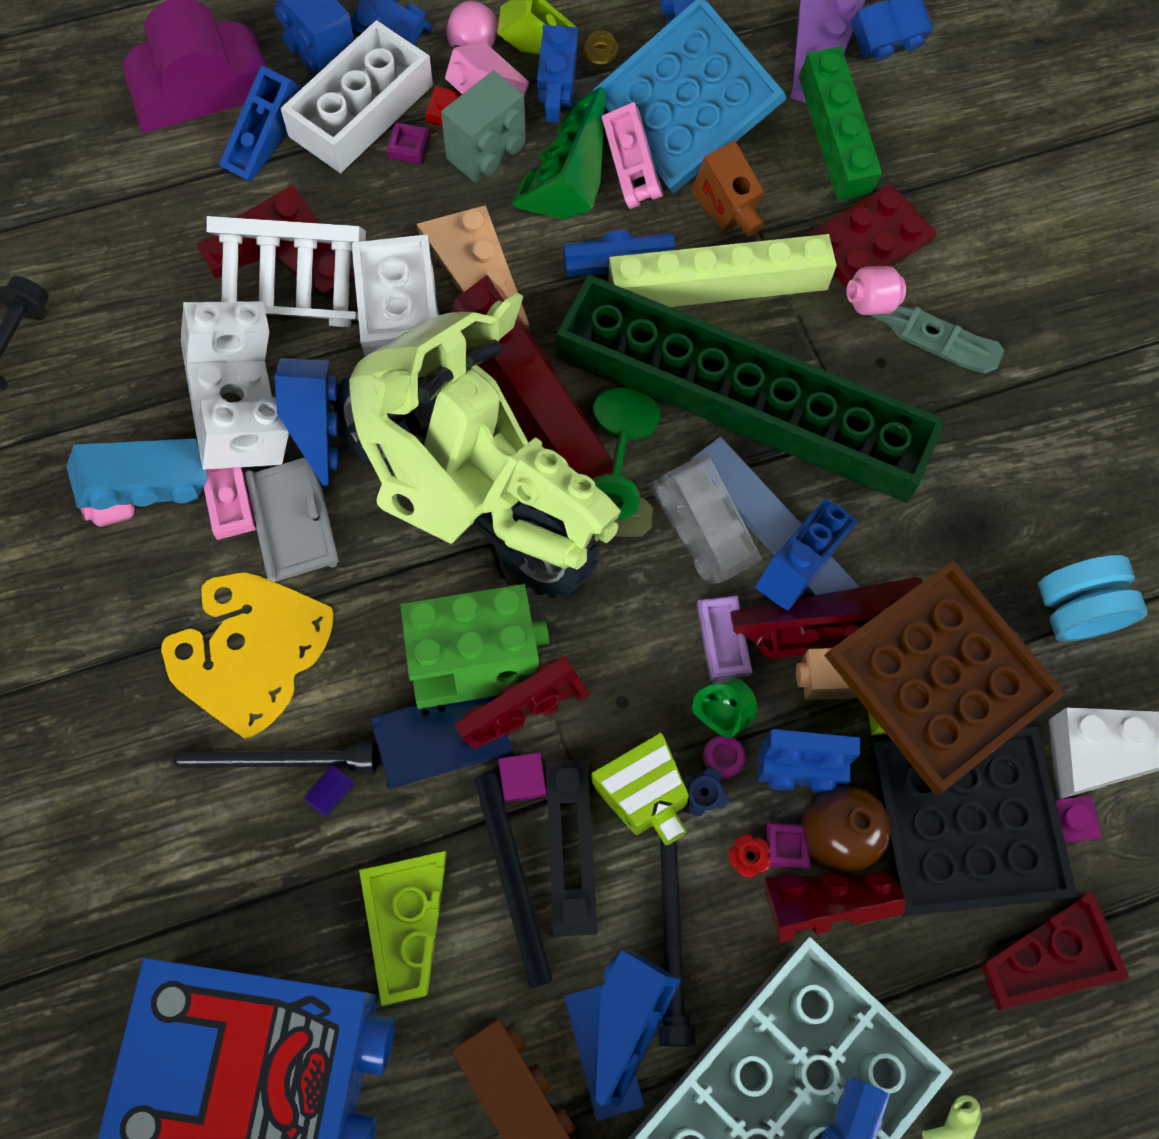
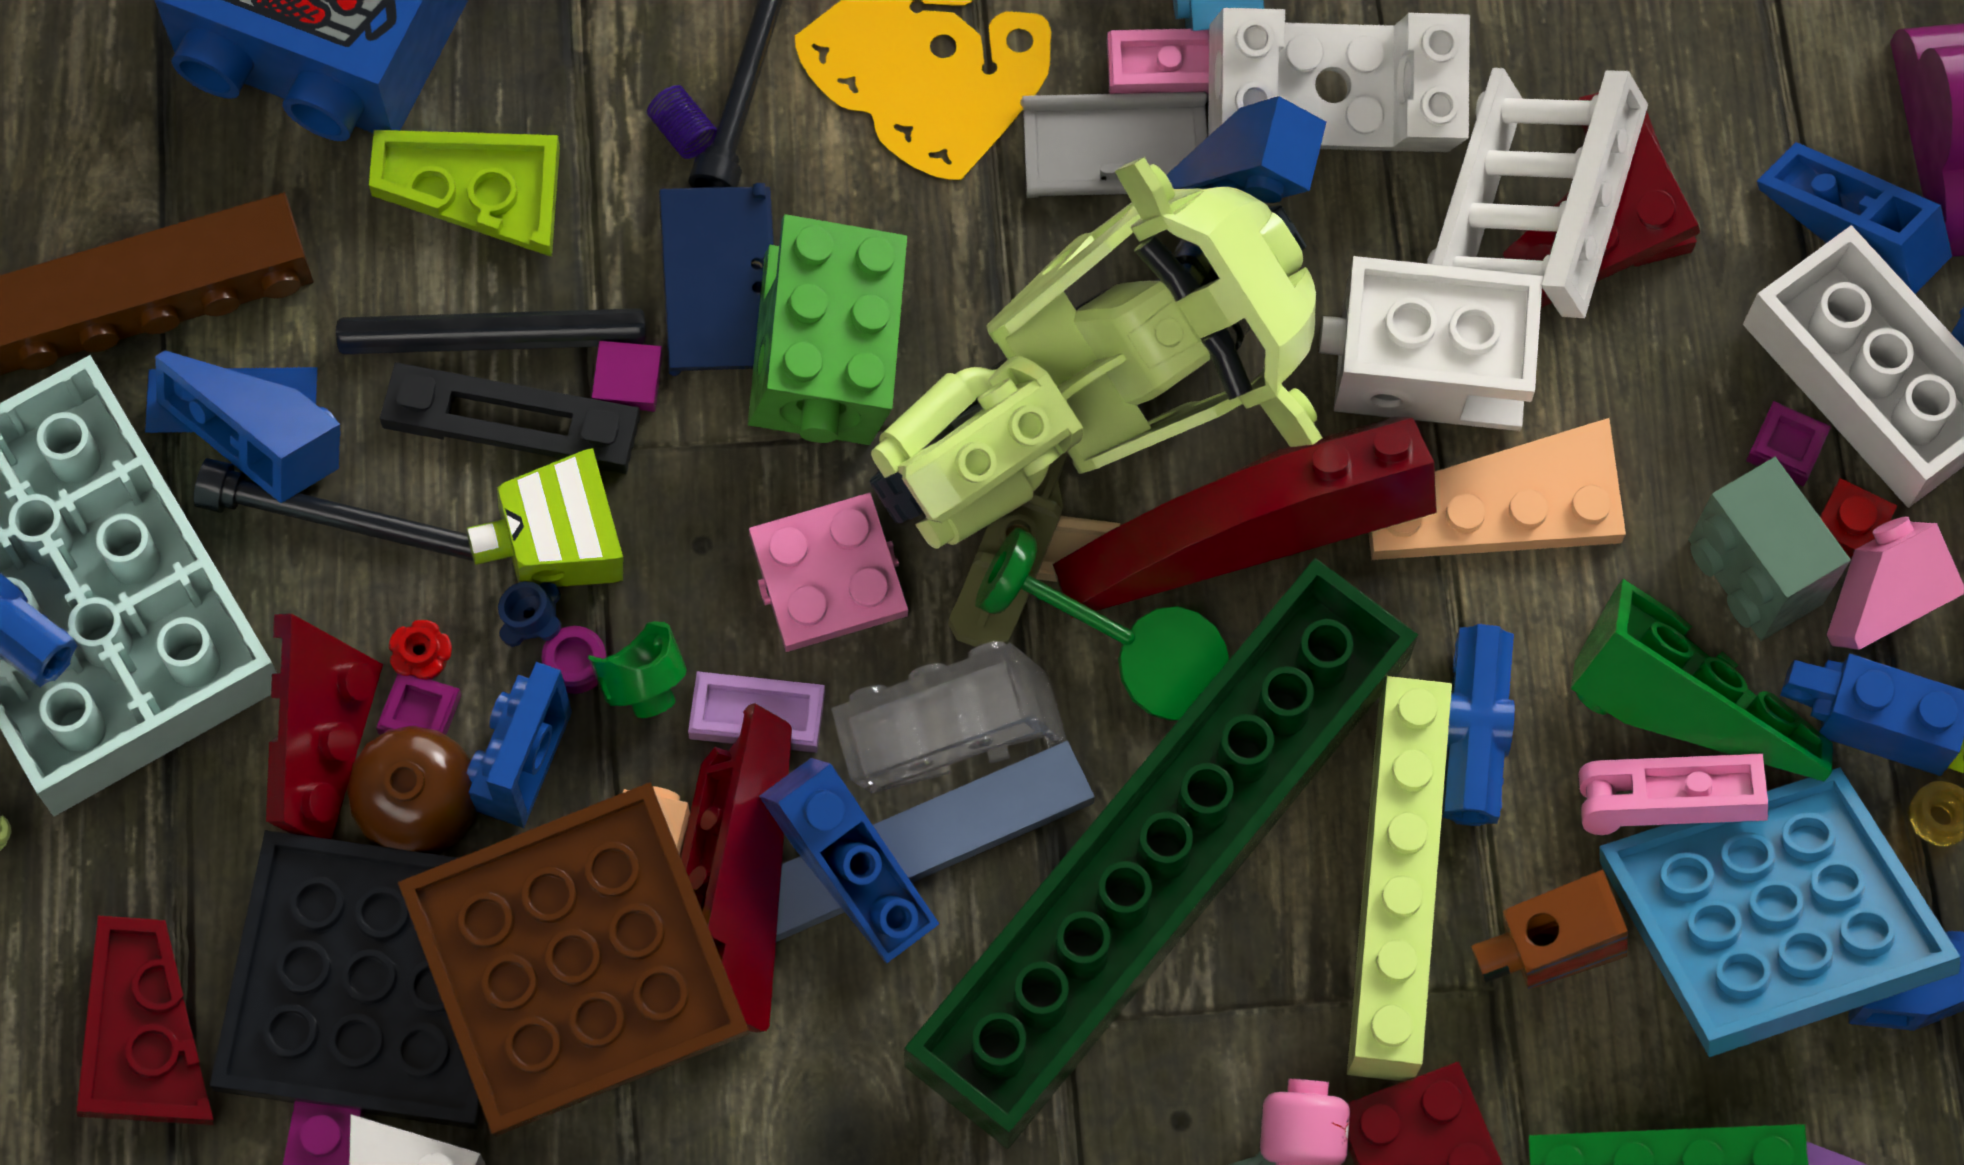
camera: 105 degrees right, 0 degrees up
dark red wing [455,656,591,750] -> none
none -> bright pink plate [749,492,908,652]

